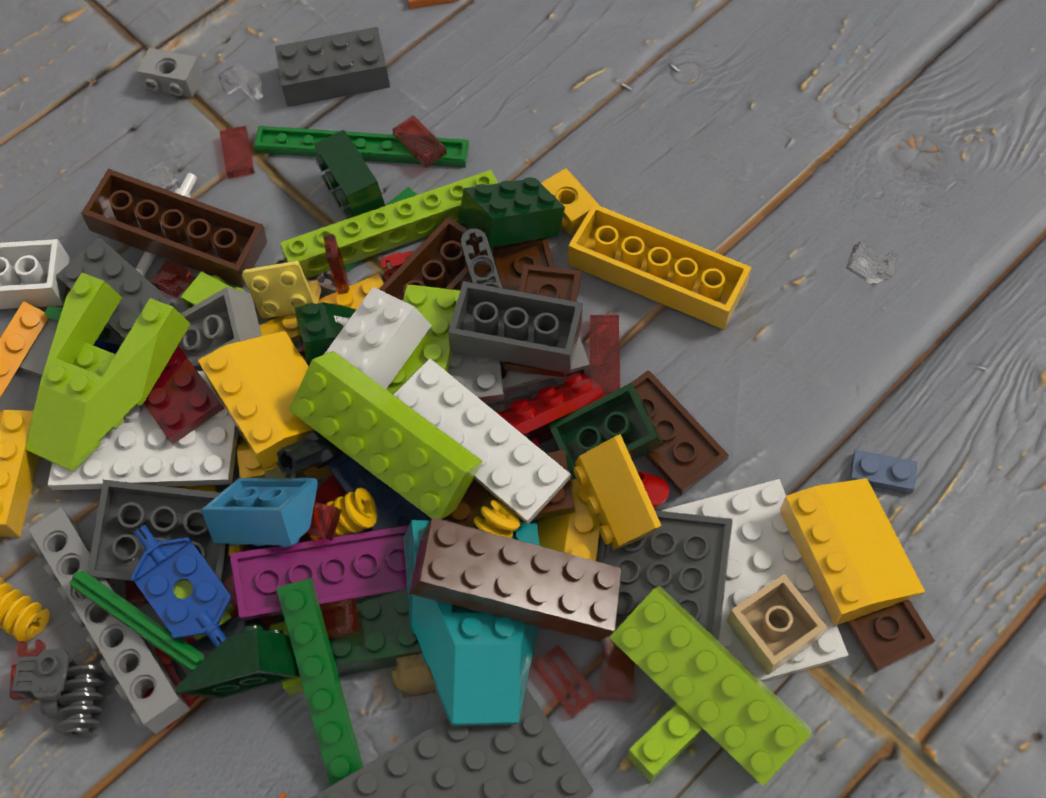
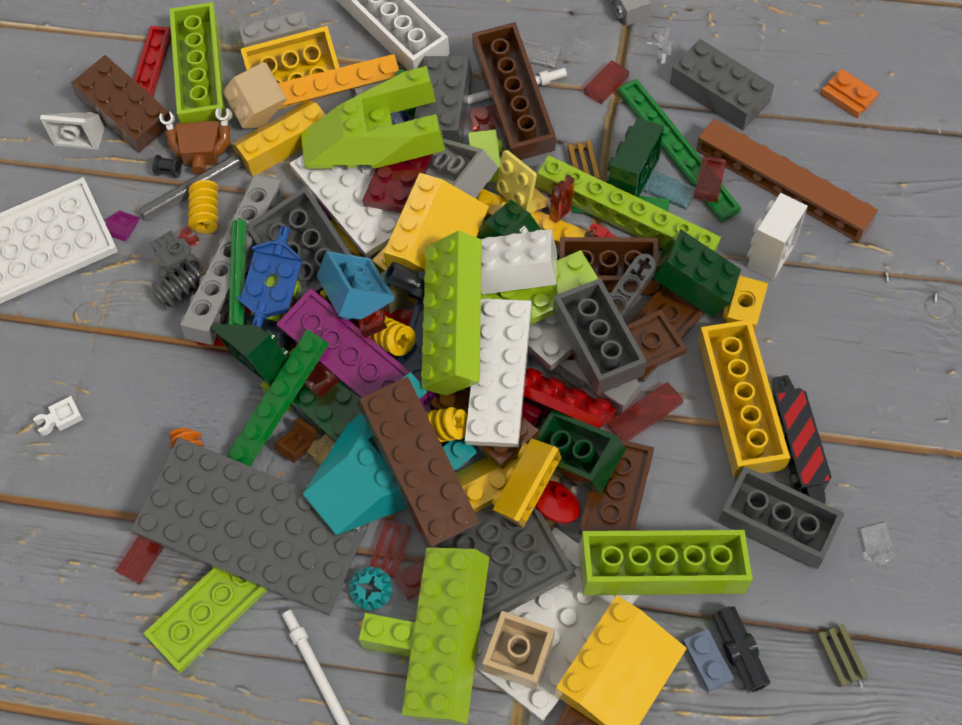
camera: 55 degrees right, 0 degrees up
none -> reddish brown bracket [274,418,317,463]
none -> teal gear [349,567,392,610]
none -> pearl gold tile [568,140,600,179]
none -> lime brick [579,530,753,596]
none -> clear light blue tile [644,170,697,210]
none -> dark orange brick [696,119,878,243]
none -> black piece [712,606,771,693]
none -> dark grey brick [718,466,845,570]
none -> white brick [747,193,807,281]
none -> black hinge [772,375,832,504]
none -> olive tile [816,624,868,687]

